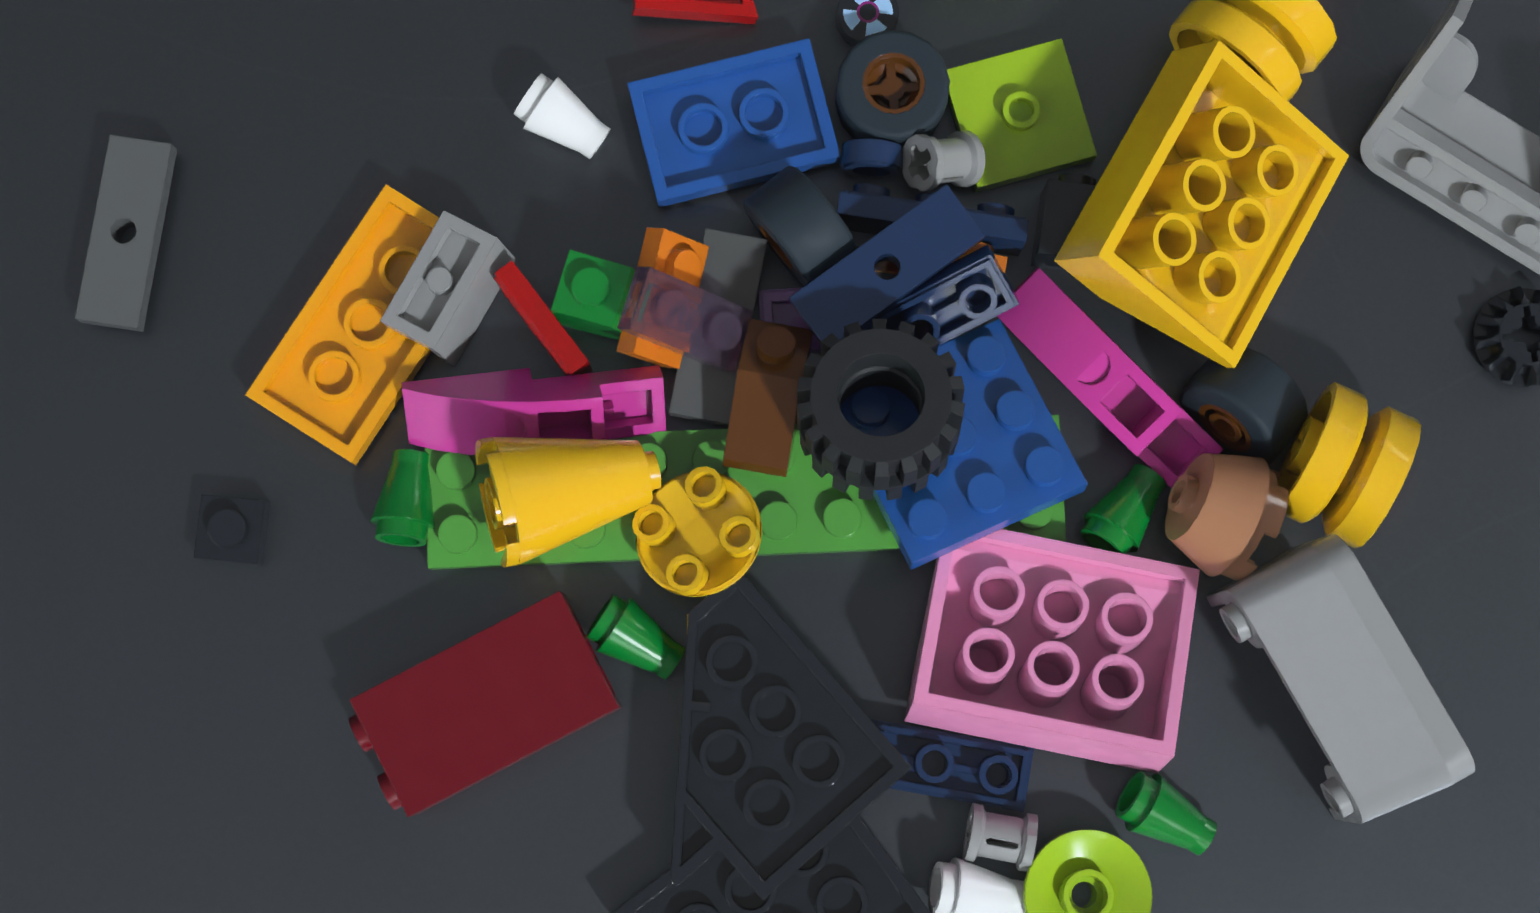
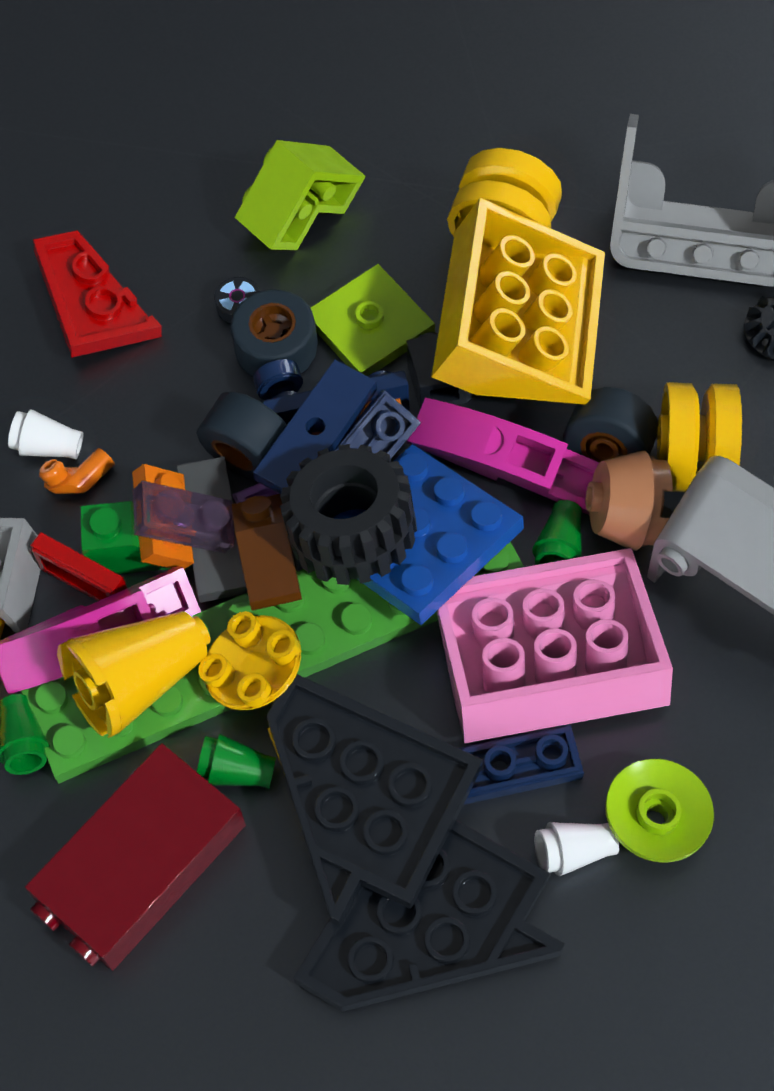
camera: 15 degrees left, 20 degrees down
blue plate [627,38,841,208] -> none
light grey bush [902,131,985,191] -> none
light grey bush [962,803,1038,872] -> none
green cone [1115,771,1217,855] -> none
none -> orange arm [39,448,115,494]

